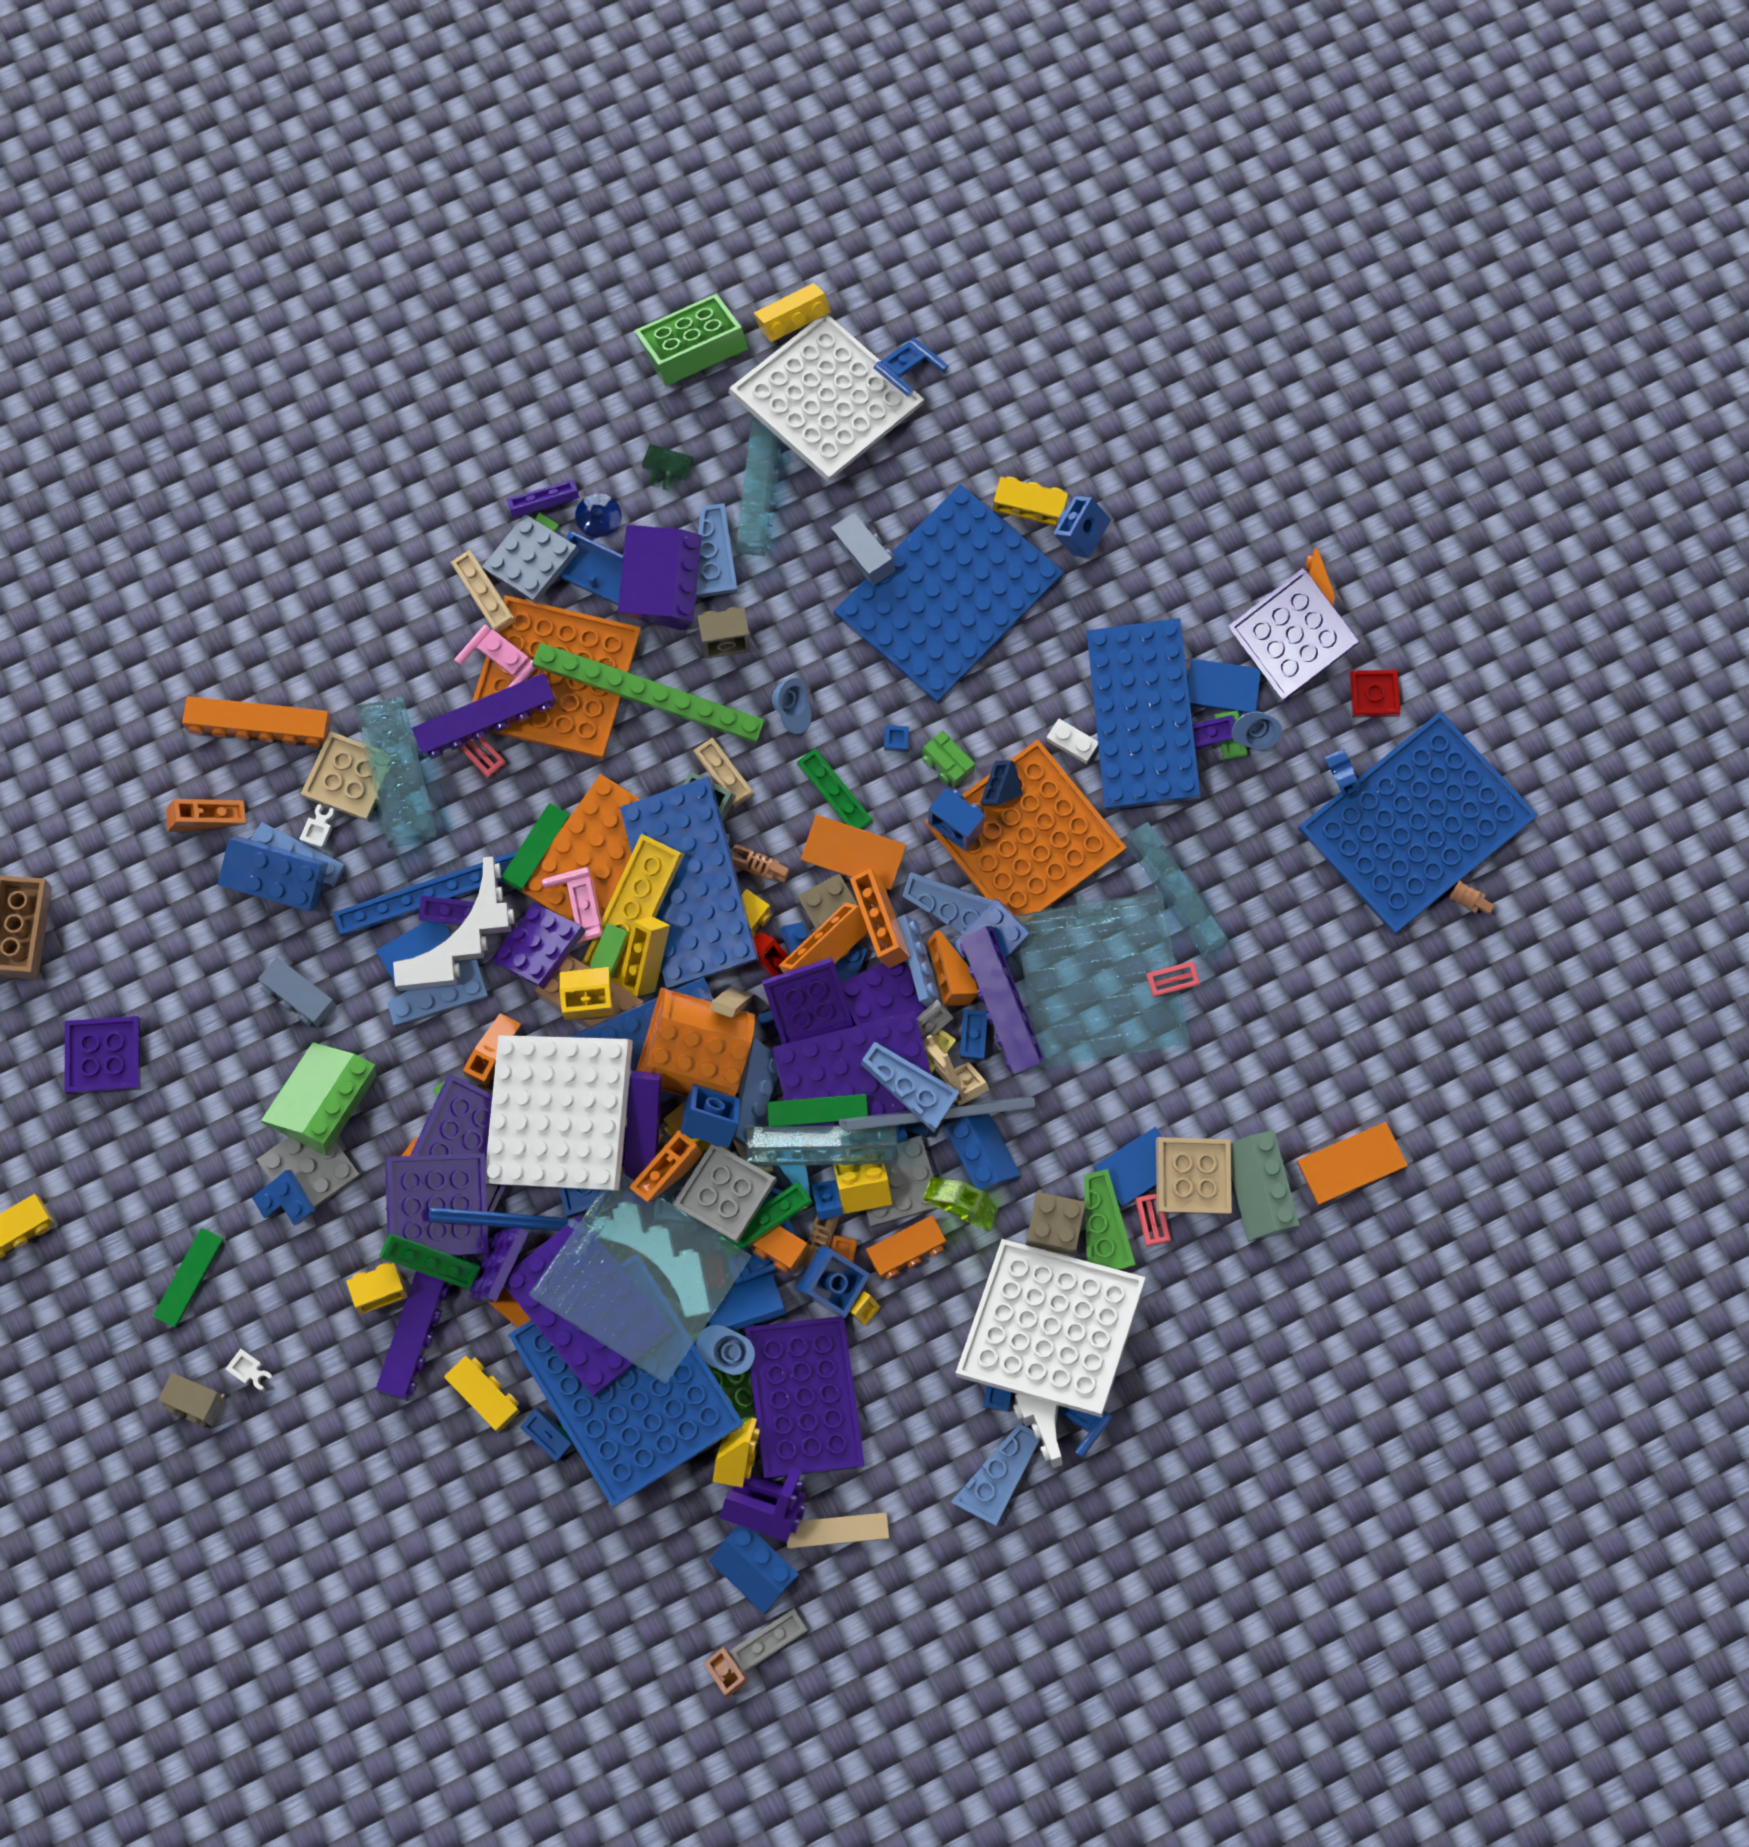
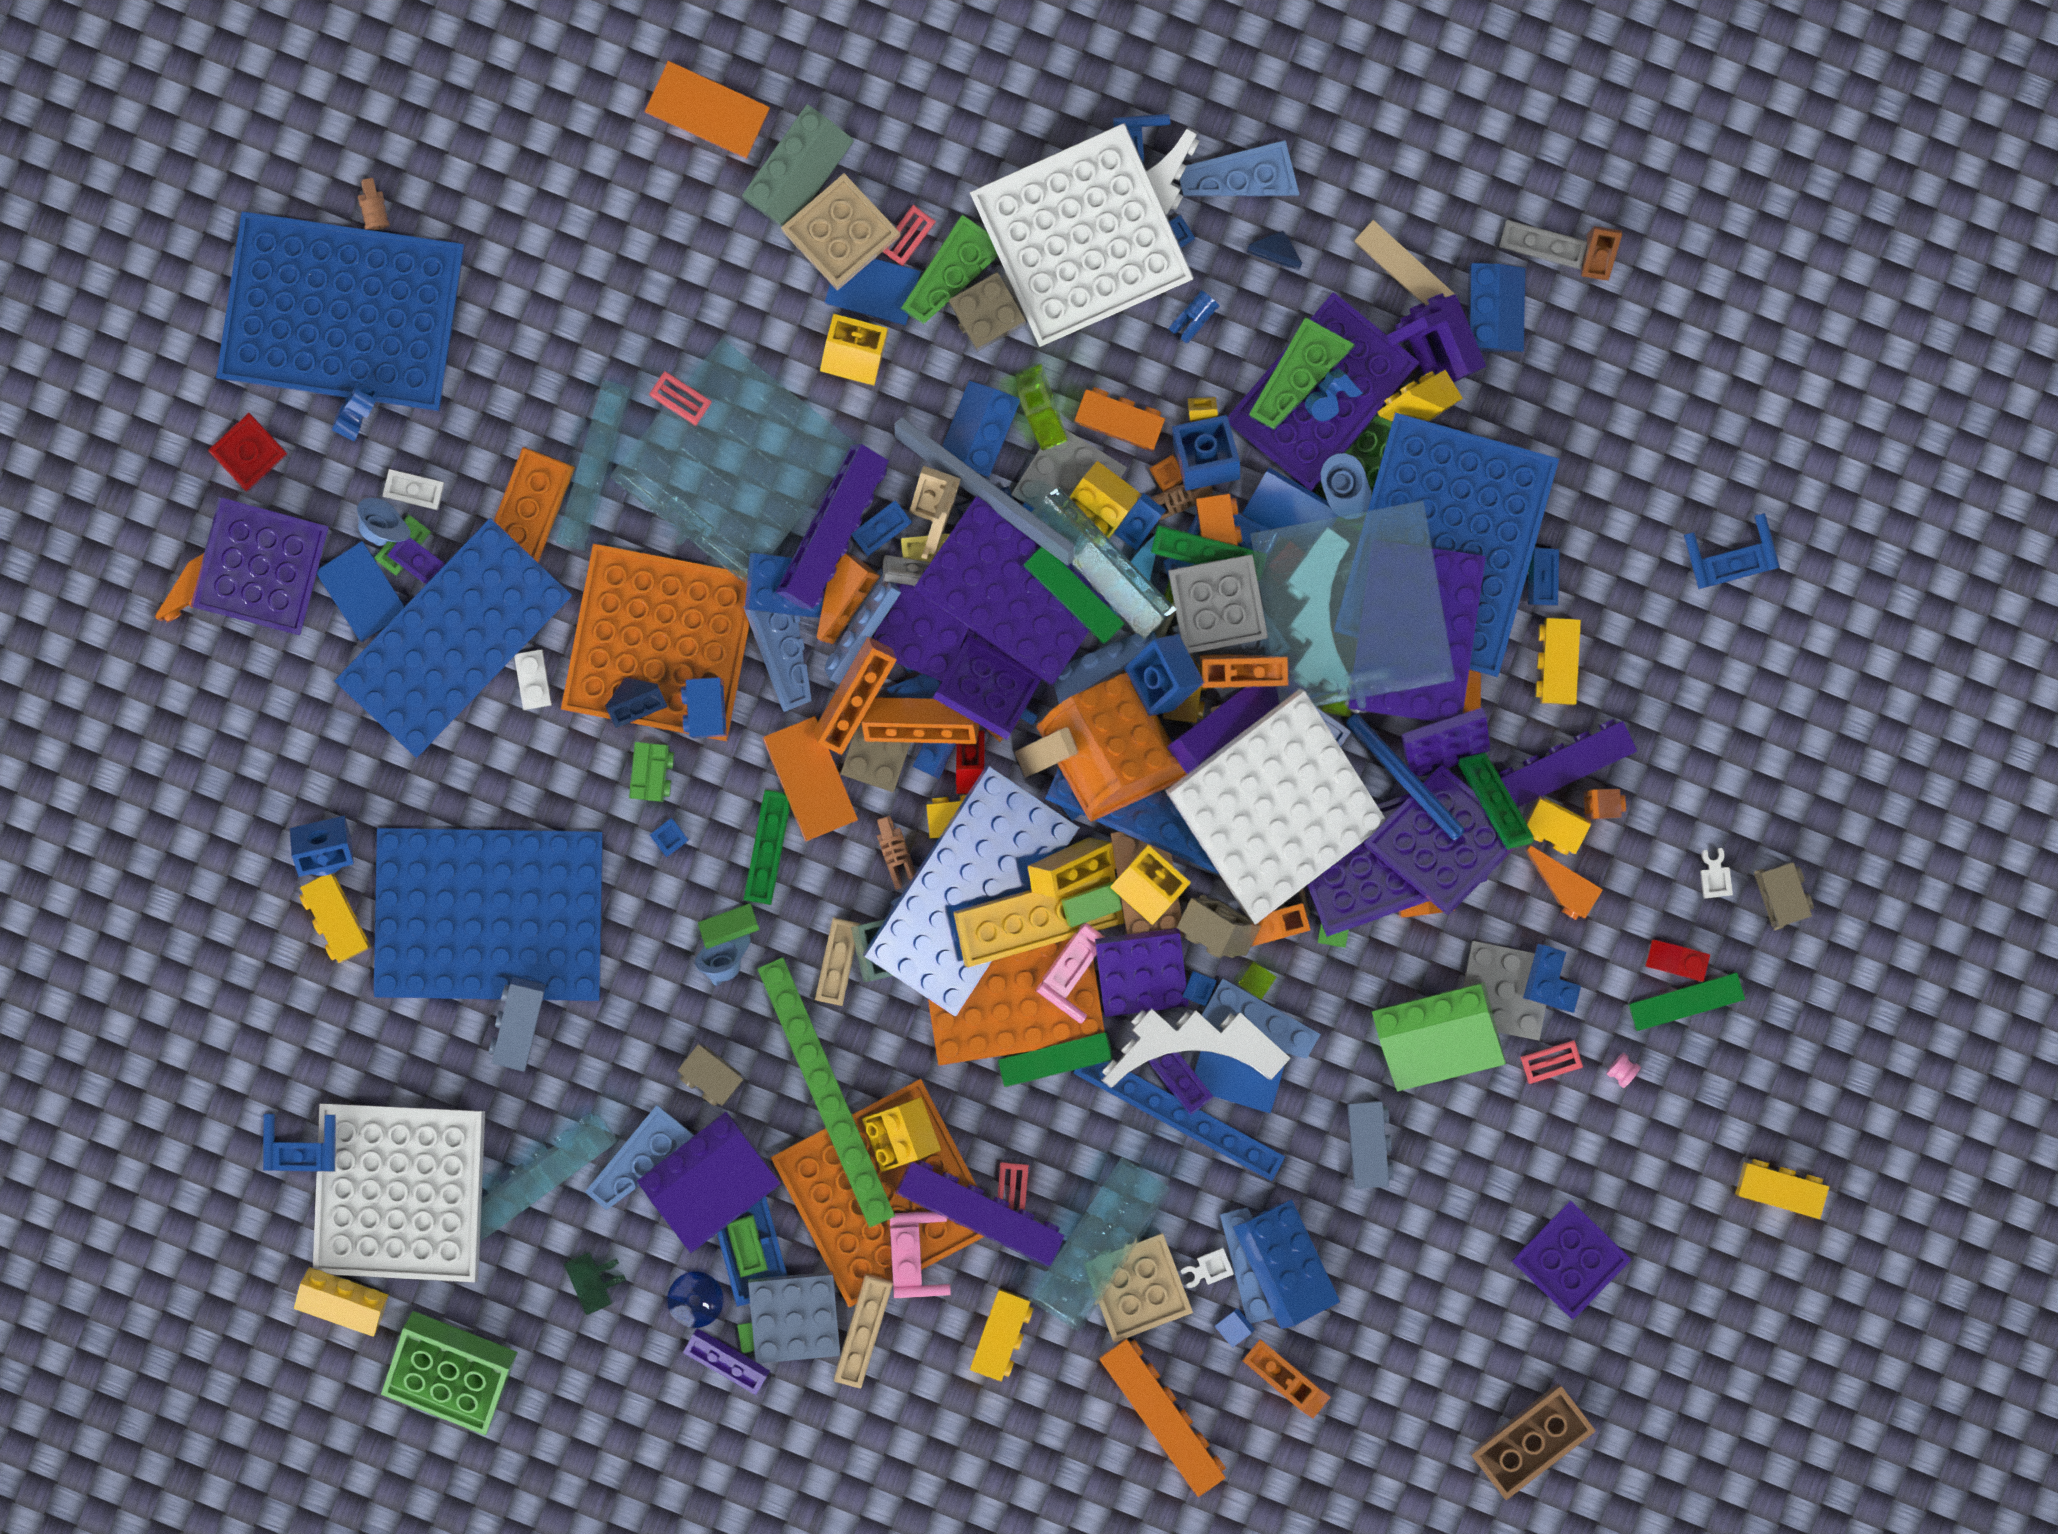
camera: 125 degrees left, 15 degrees up
medium blue wing [861,1042,960,1133] -> none
none -> white plate [382,469,445,510]
none -> orange tile [494,447,576,563]
none -> bright green tile [698,903,760,949]
none -> bright green tile [727,1215,768,1277]
none -> yellow slope [820,314,889,386]
none -> yellow slope [862,1097,941,1172]
none -> yellow brick [969,1288,1034,1381]
none -> blue hinge [1169,290,1220,344]
none -> dark tan brick [1177,894,1261,958]
none -> blue tile [1182,971,1217,1006]
none -> tile [1215,1308,1255,1348]
none -> clear neon green tile [1238,961,1277,1000]
none -> dark blue slope [1246,231,1302,271]
none -> bright green wing [1249,317,1355,430]
none -> blue leg [1305,368,1363,421]
none -> coral tile [1520,1040,1583,1084]
none -> orange slope [1525,845,1603,920]
none -> orange slope [1583,789,1626,820]
none -> bright pink wheel [1606,1052,1641,1088]
none -> red slope [1645,939,1711,982]
none -> blue plate [1684,513,1780,589]

